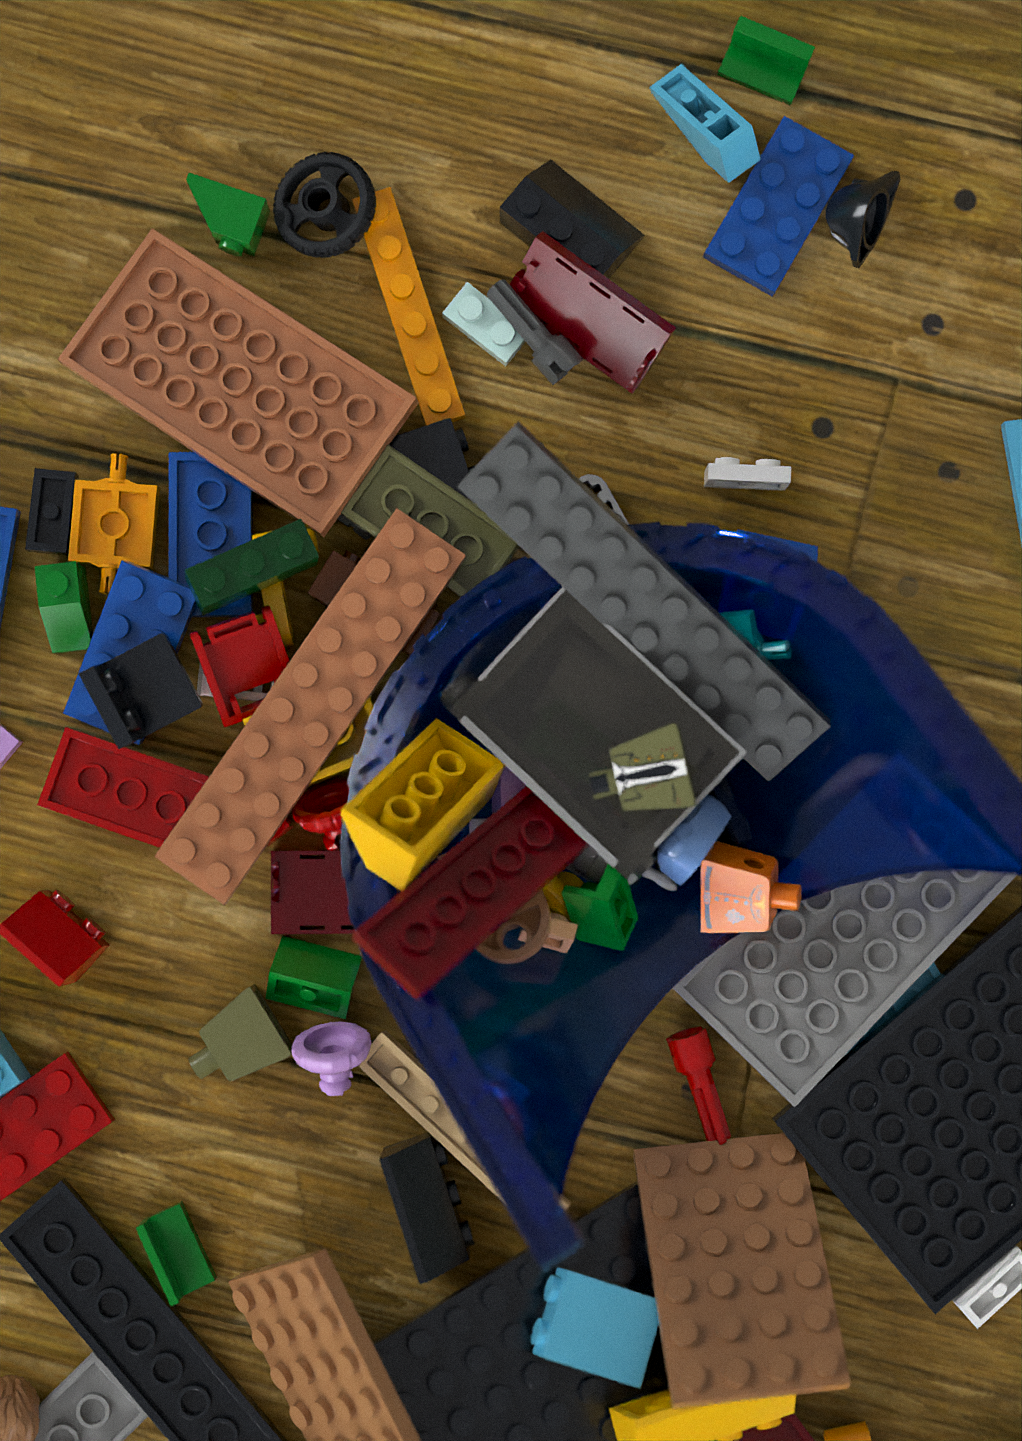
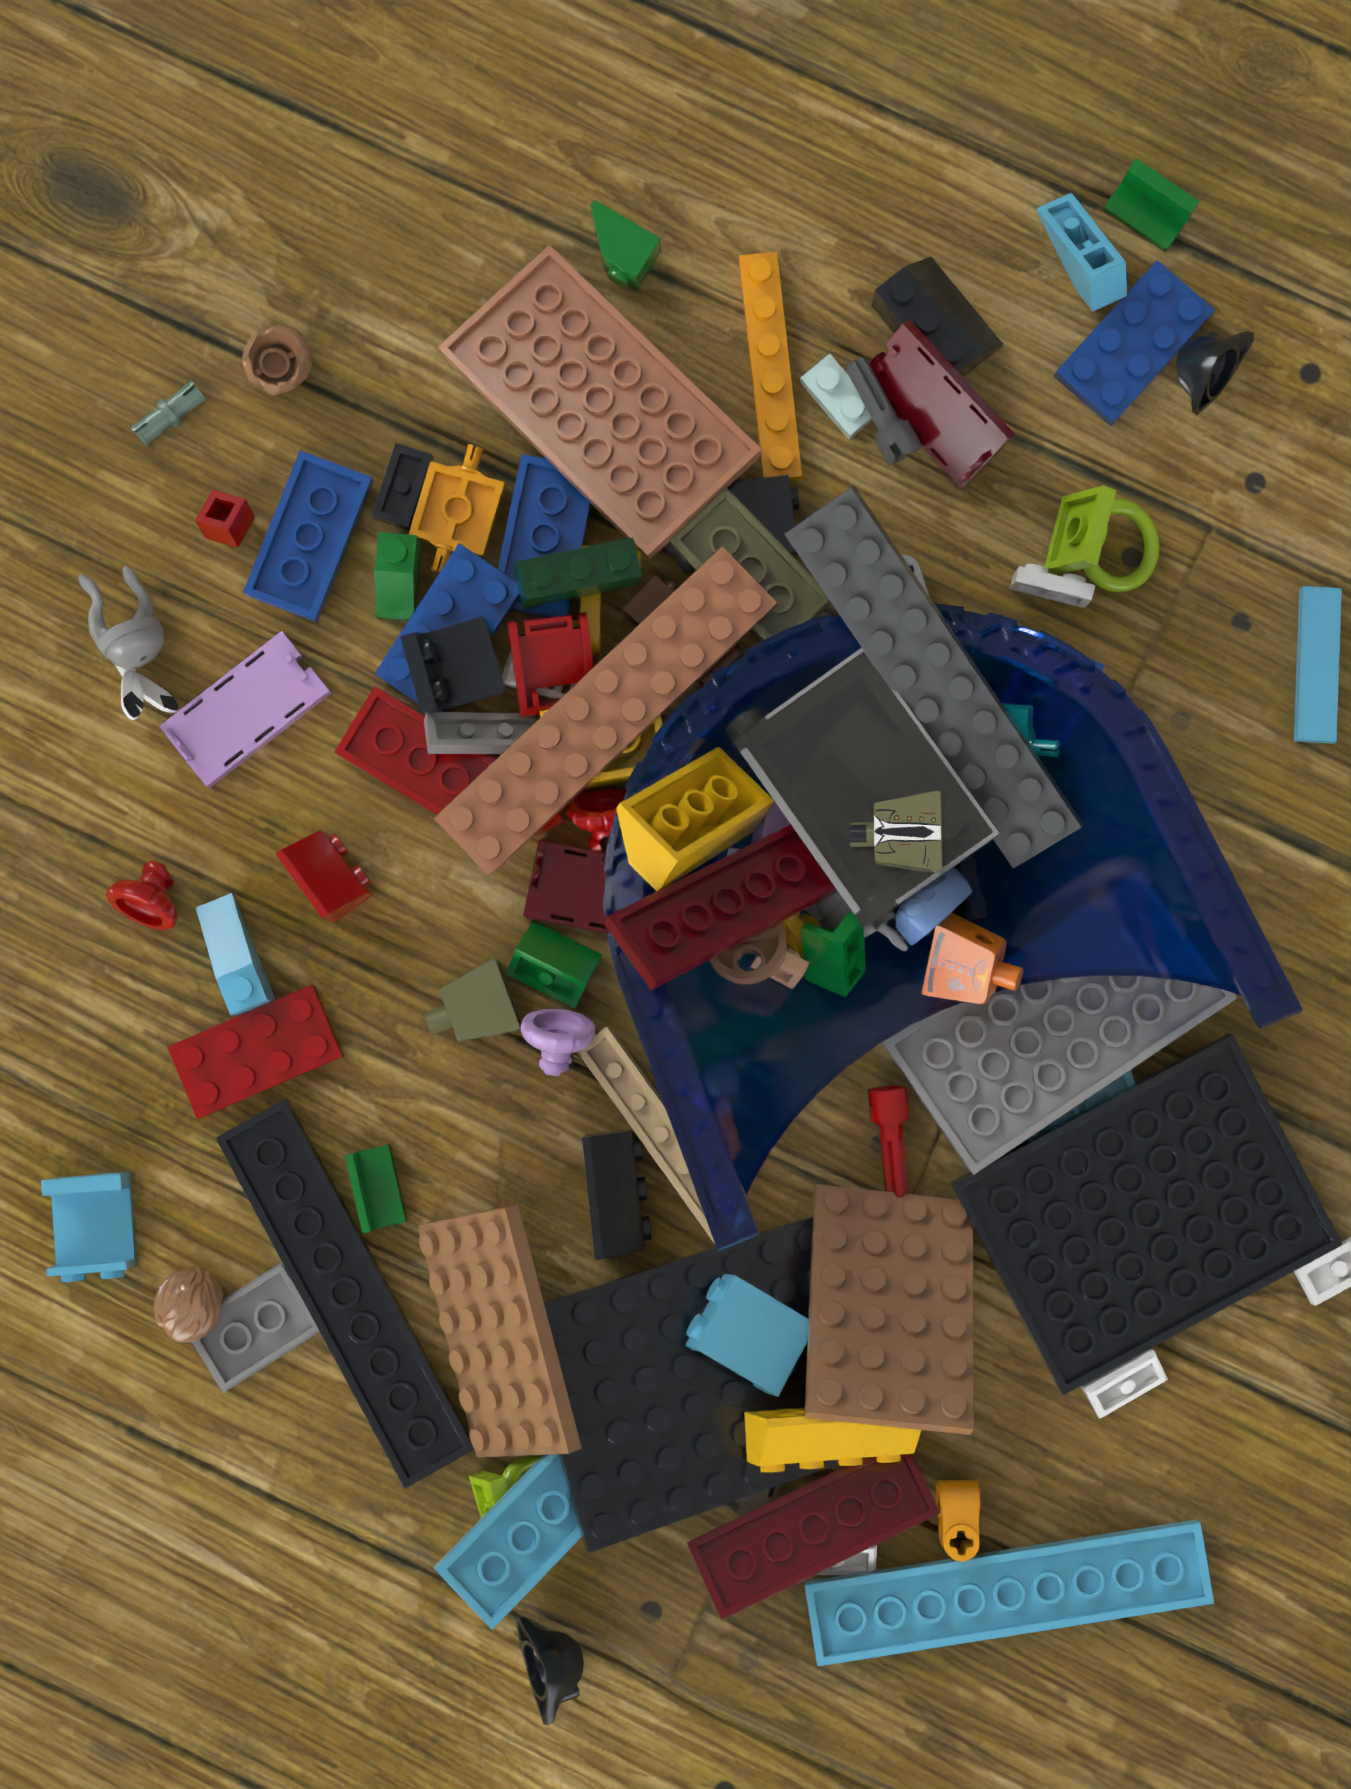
camera: 20 degrees right, 0 degrees up
black wheel [273,152,376,258] -> none
none -> light grey plate [424,712,541,754]
none -> lime tile [1044,485,1160,592]

